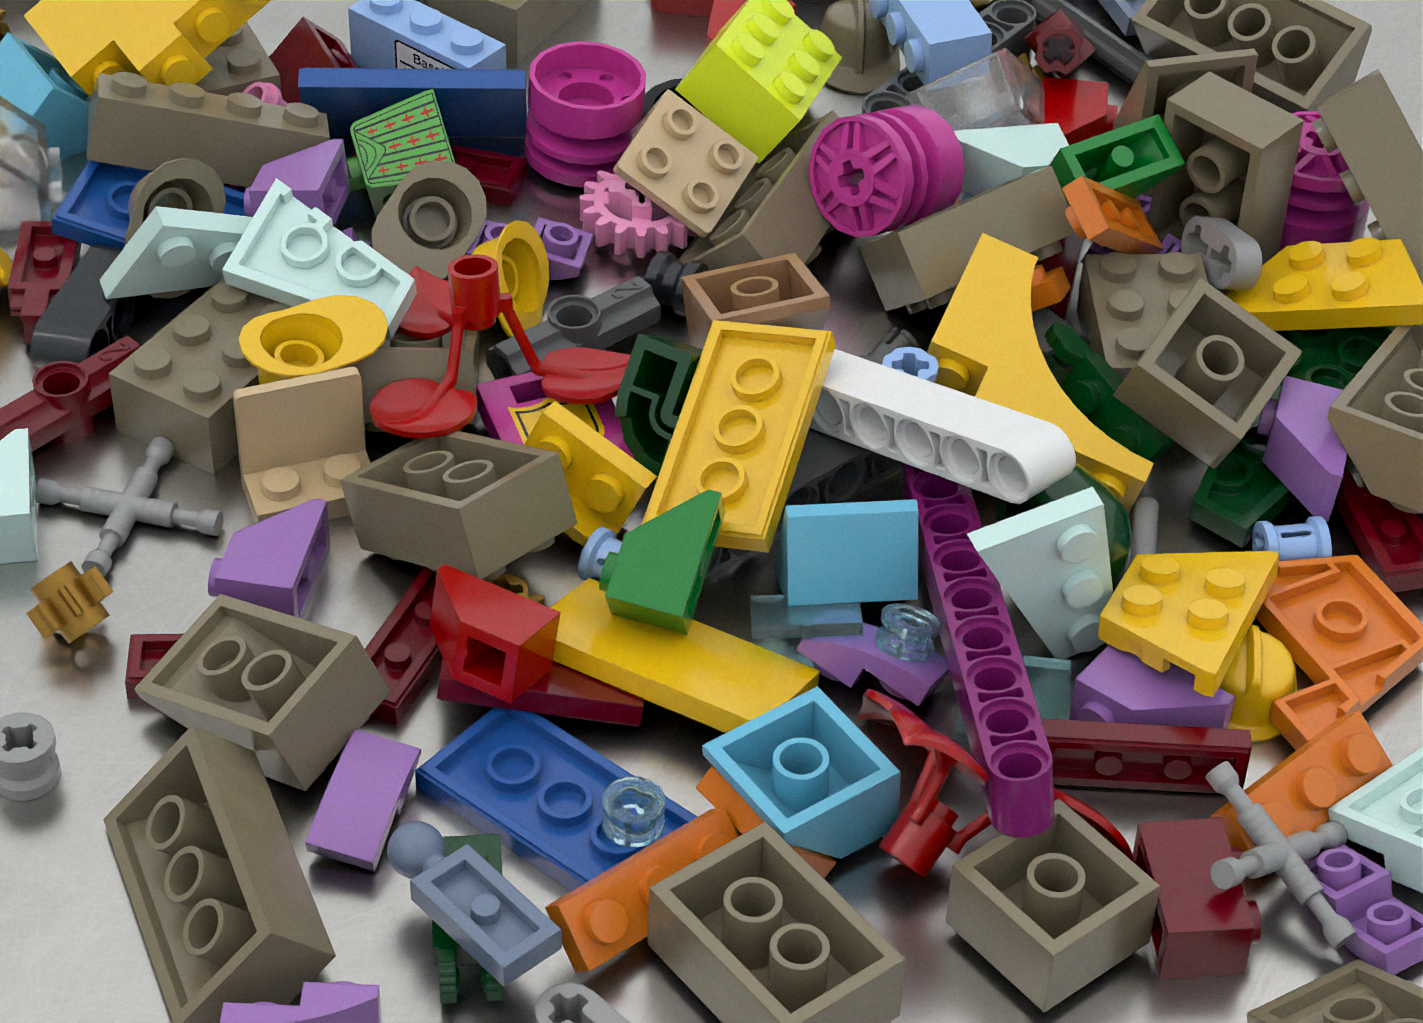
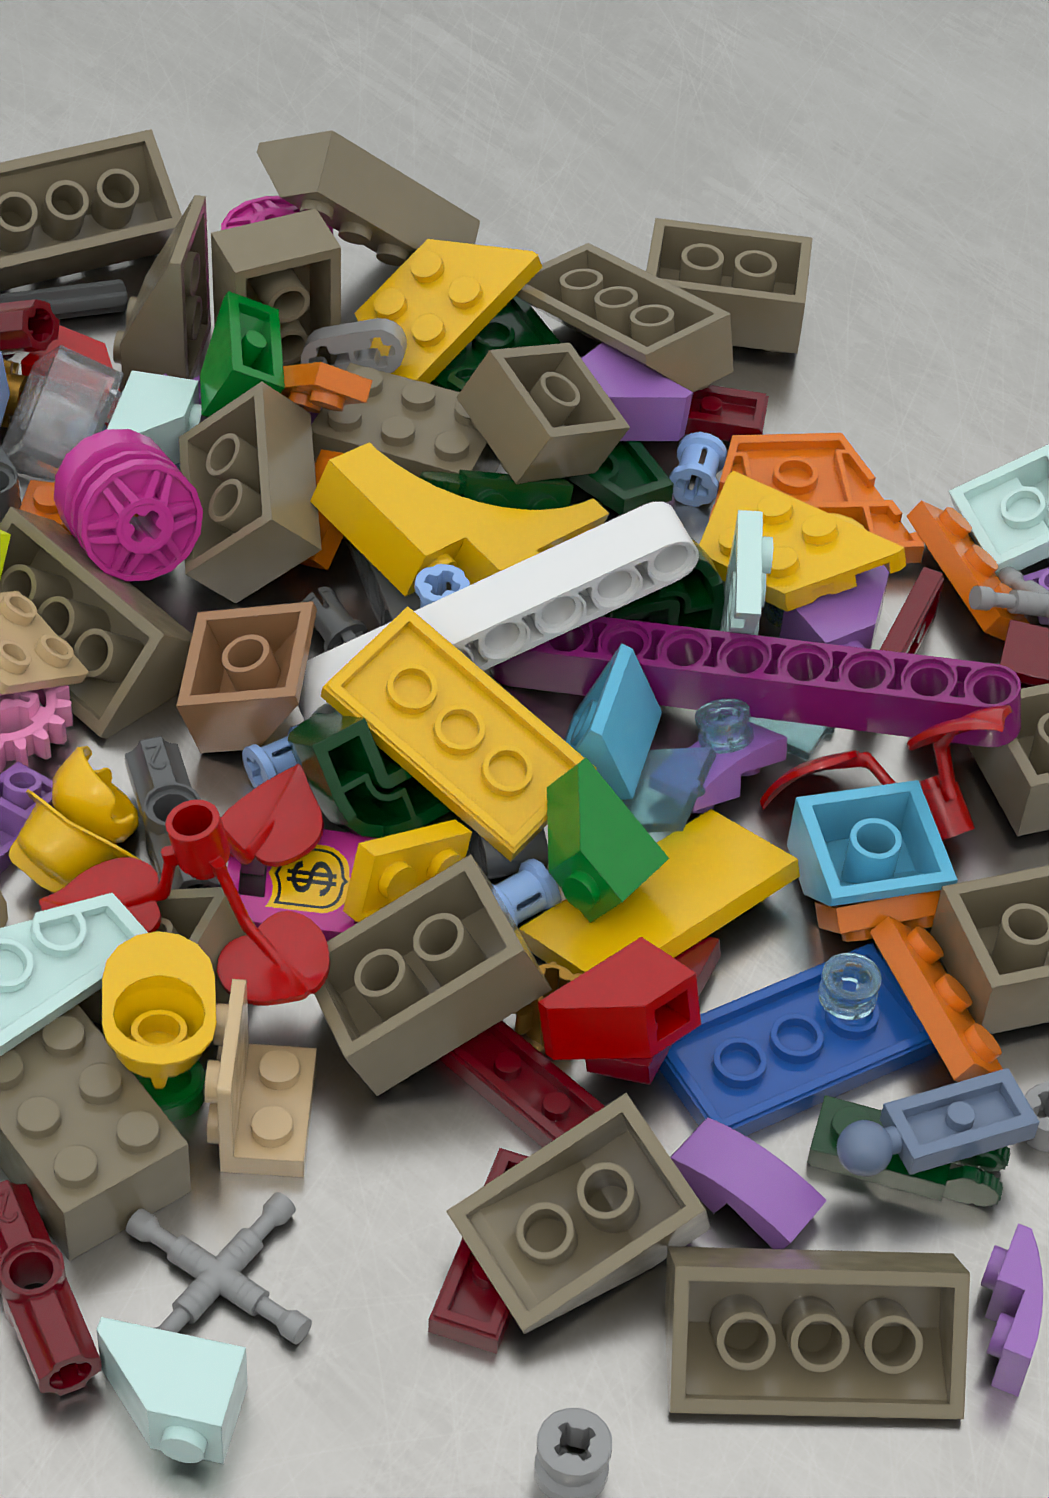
camera: 70 degrees left, 5 degrees up
pearl gold gear [26,561,114,644] -> none
medium lavender slope [208,499,330,619] -> none
black wheel [644,250,709,318] -> none
none -> yellow hair [52,746,139,844]

